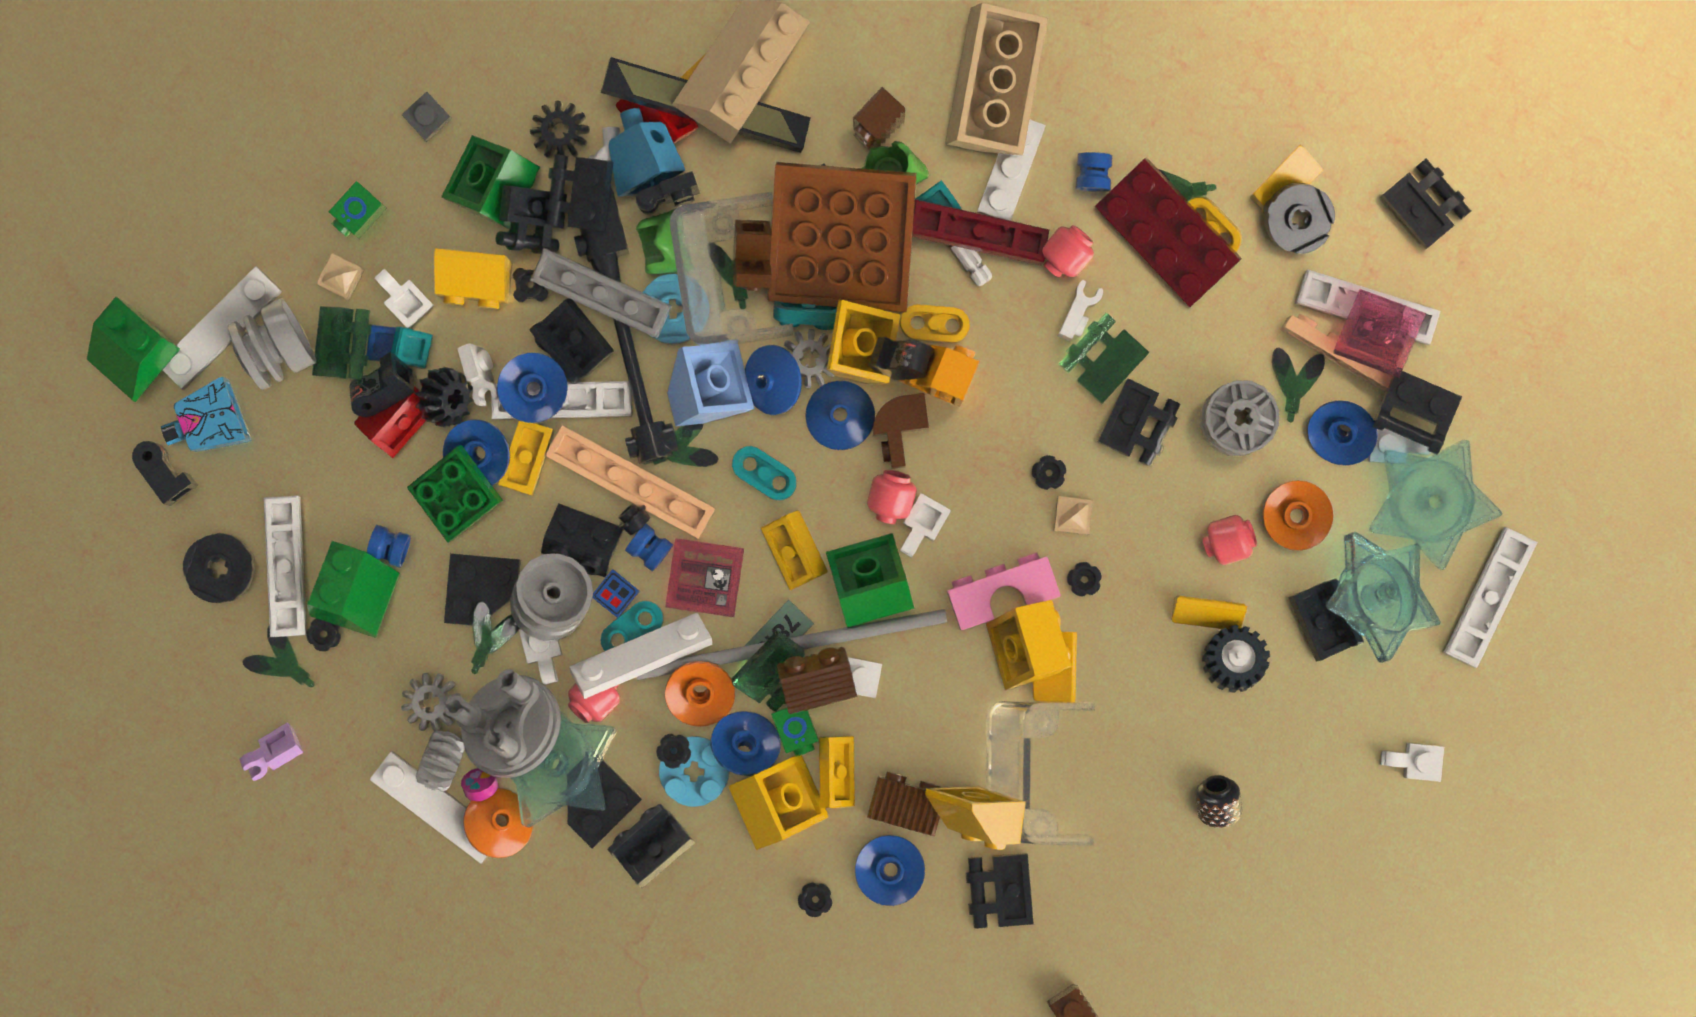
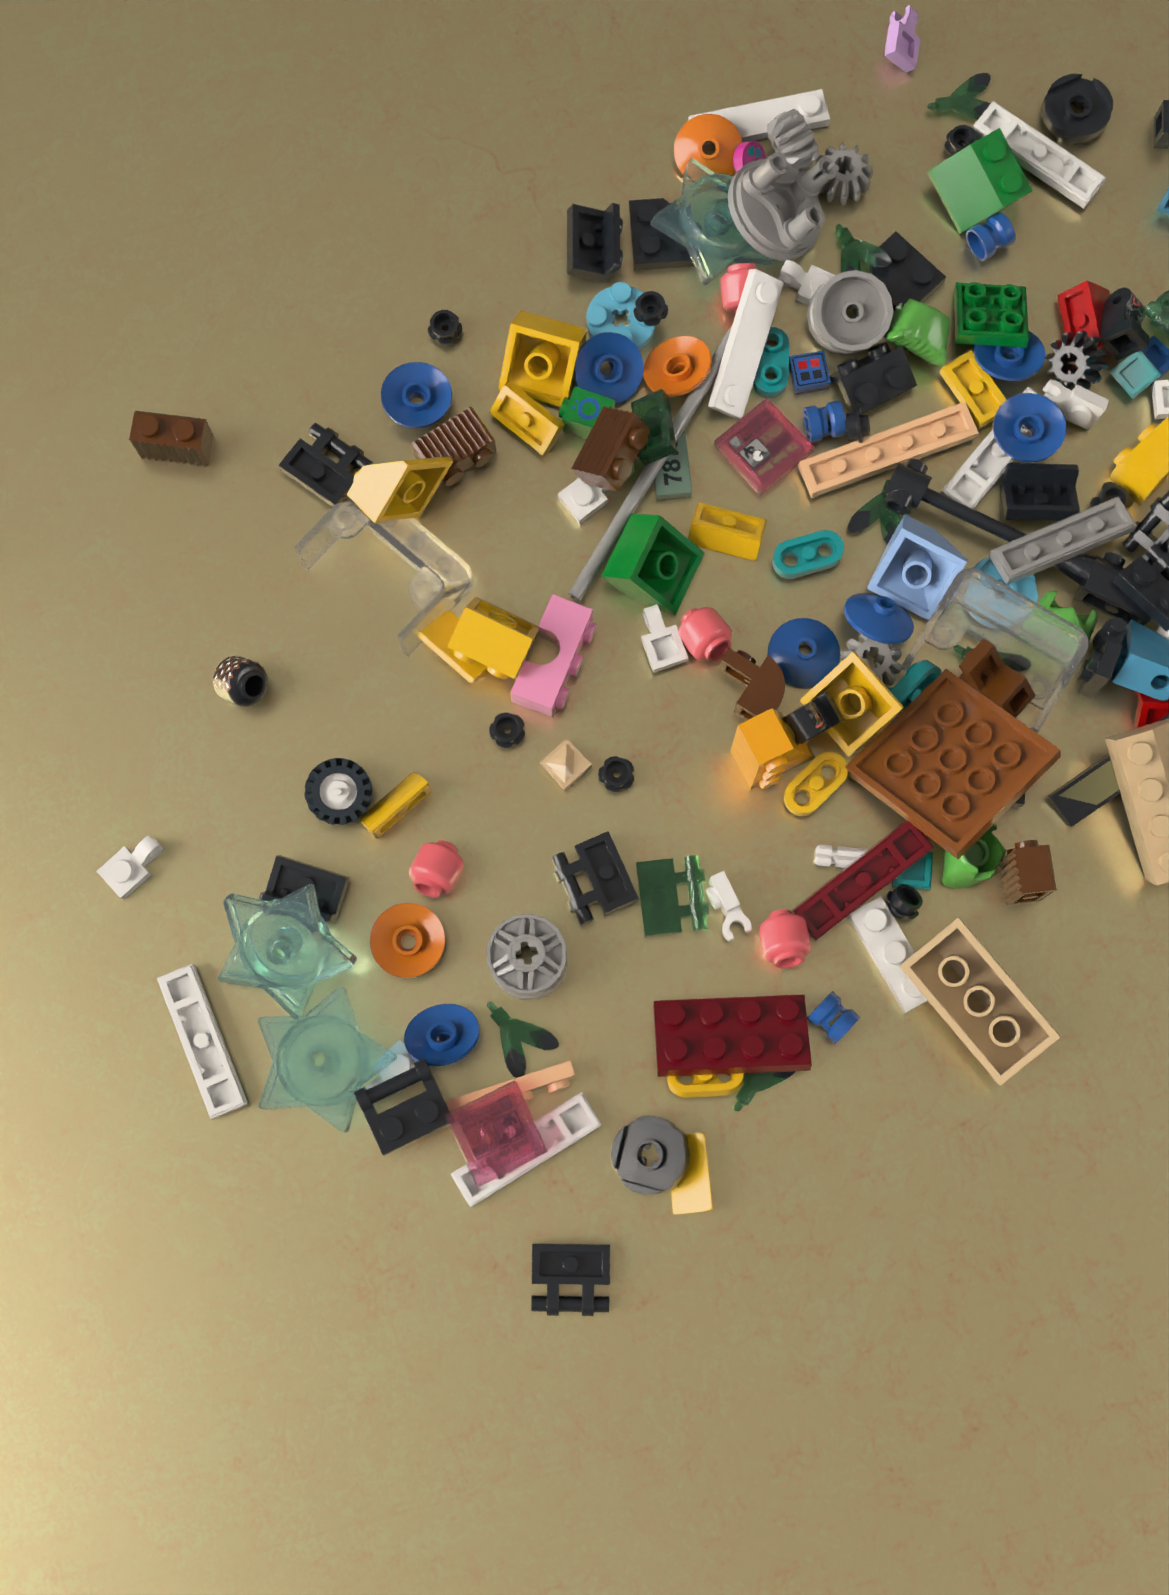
camera: 130 degrees right, 10 degrees down
none -> bright green hair [883,299,950,367]
none -> black plate [886,884,923,919]

